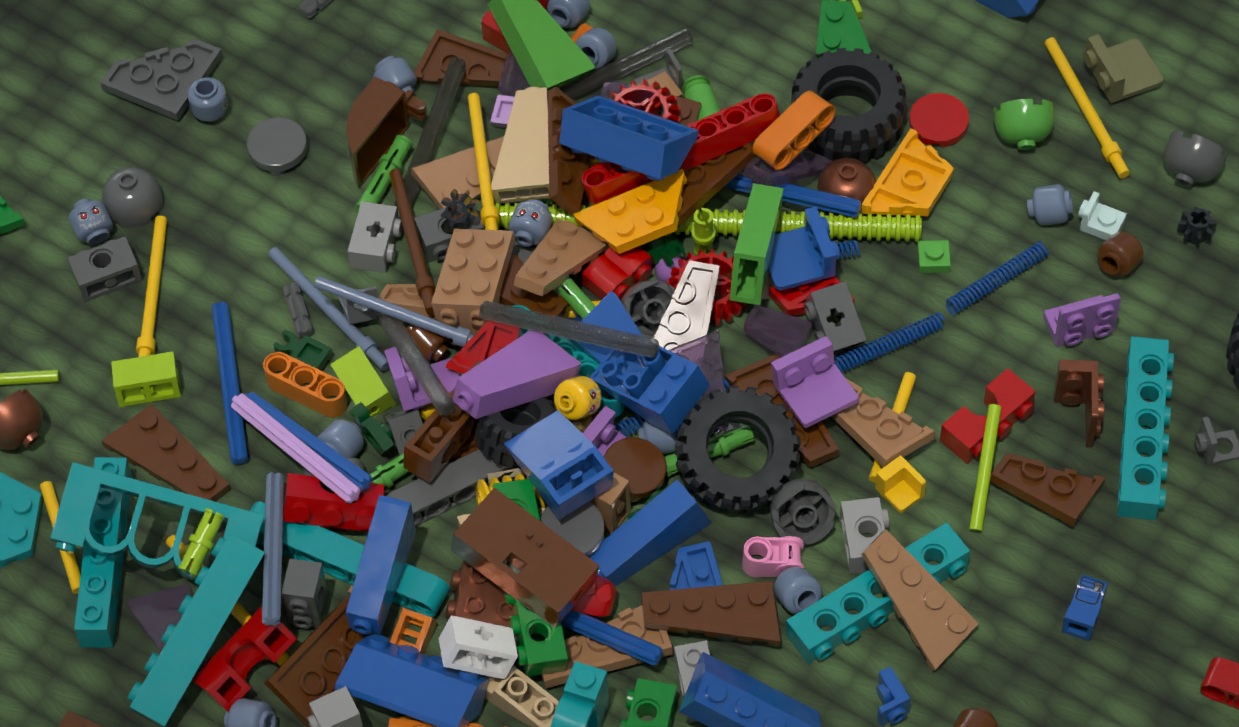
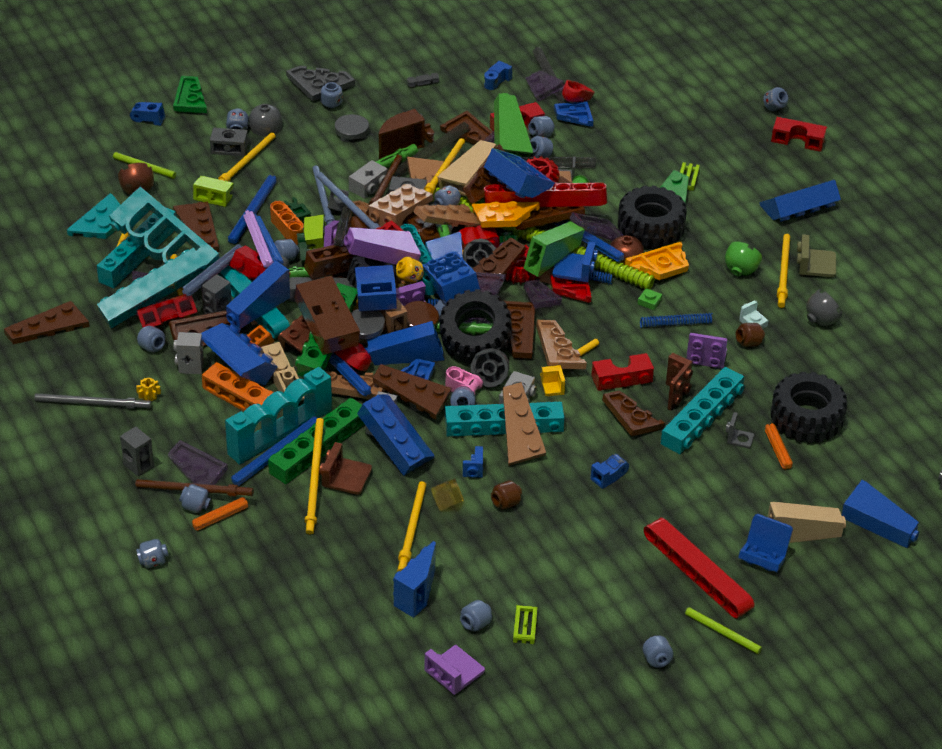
camera: 25 degrees right, 15 degrees down
lime pin [178,508,225,577] -> none
dark grey axle [283,282,313,339] -> none
sand blue head [373,56,417,93] -> none
white brick [439,615,518,679] -> none
black gear [441,189,479,228] -> none
clear smoke axle [479,301,659,358] -> none
lime pin [691,208,716,256] -> none
orange beam [752,90,836,170] -> none
medium lavender bracket [771,336,859,428] -> none
dark grey brick [804,281,866,354] -> none
blue piece [834,312,945,373] -> none
red tile [909,93,969,147] -> none
lime bar [969,404,1001,532] -> none
sand blue head [1027,184,1073,226] -> none
black gear [1177,207,1217,246] -> none

